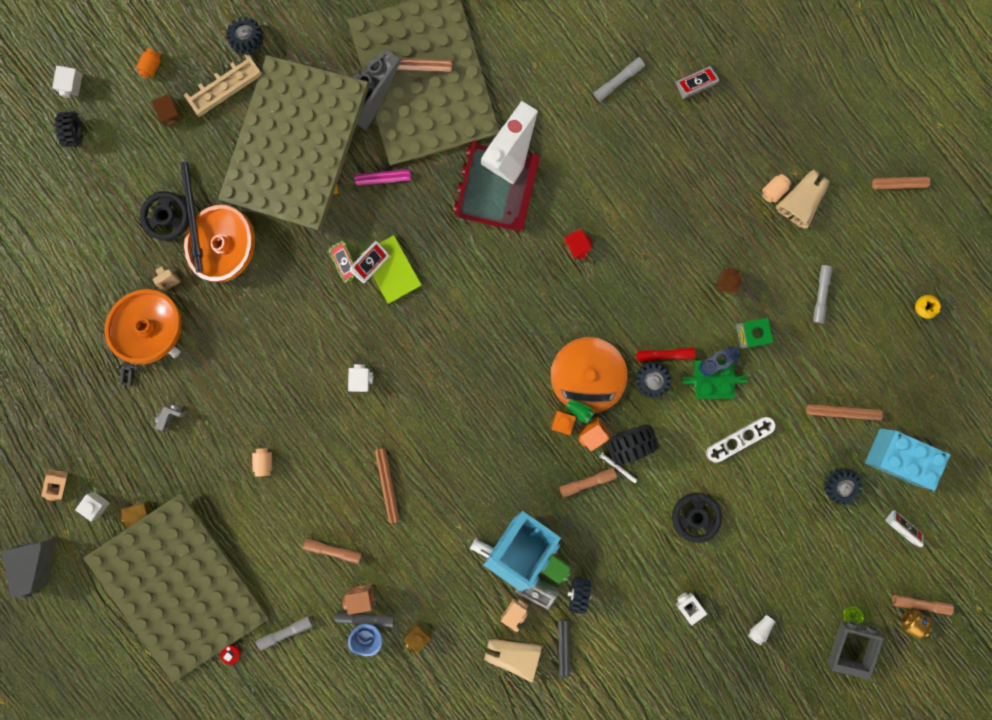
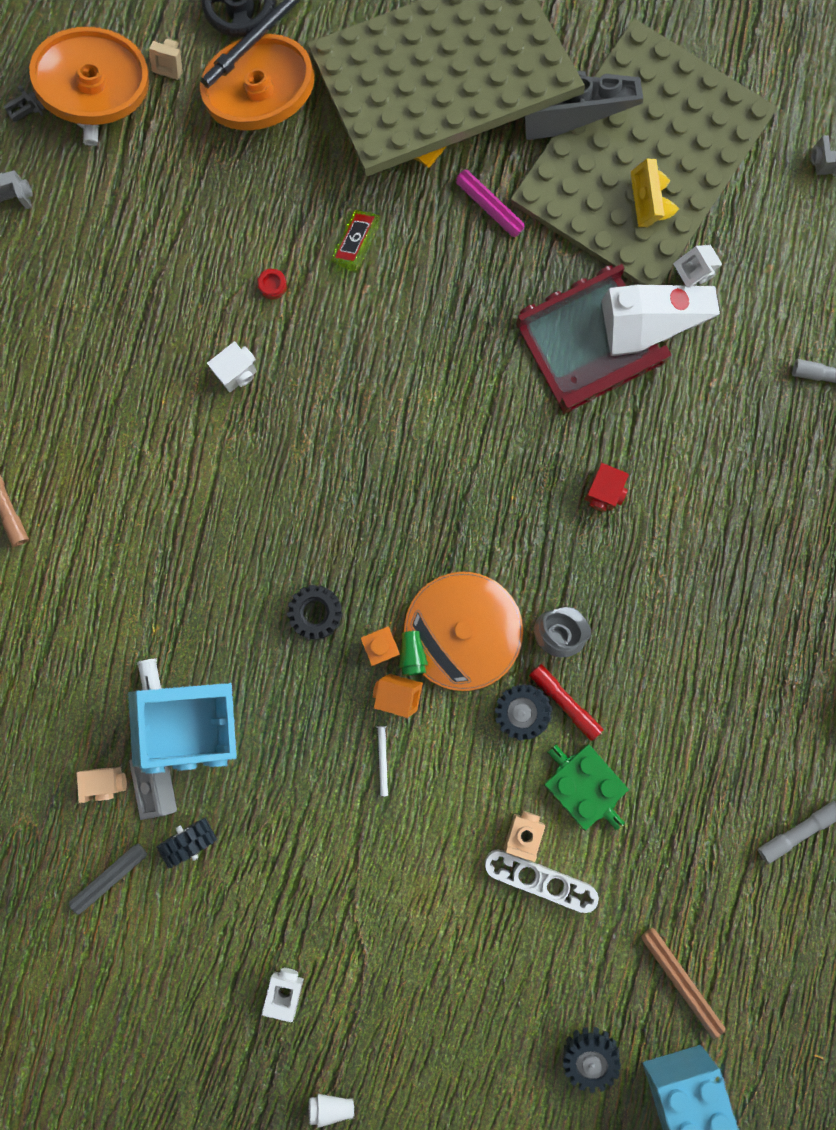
camera: 45 degrees right, 5 degrees down
light nougat brick [252,448,272,476] -> none
slope [350,241,390,283] -> none
lime tile [361,235,422,304] -> none
nougat axle [375,448,399,523] -> none
nougat axle [397,58,452,72] -> none
tan piece [484,639,542,682] -> none
bright green brick [541,554,571,584] -> none
nougat piece [559,468,617,498] -> none
black tyre [606,424,660,465] -> none
black wheel [672,492,722,543] -> none
dark blue piece [699,346,740,377] -> none
reddish brown brick [714,268,743,295] -> none
green piece [736,318,773,348] -> none
none -> red tile [257,268,287,300]
none -> black tyre [287,585,343,640]
none -> light nougat brick [504,811,545,862]
none -> dark grey hat [534,607,591,657]
none -> yellow tile [630,158,679,227]
none -> white brick [673,245,722,288]

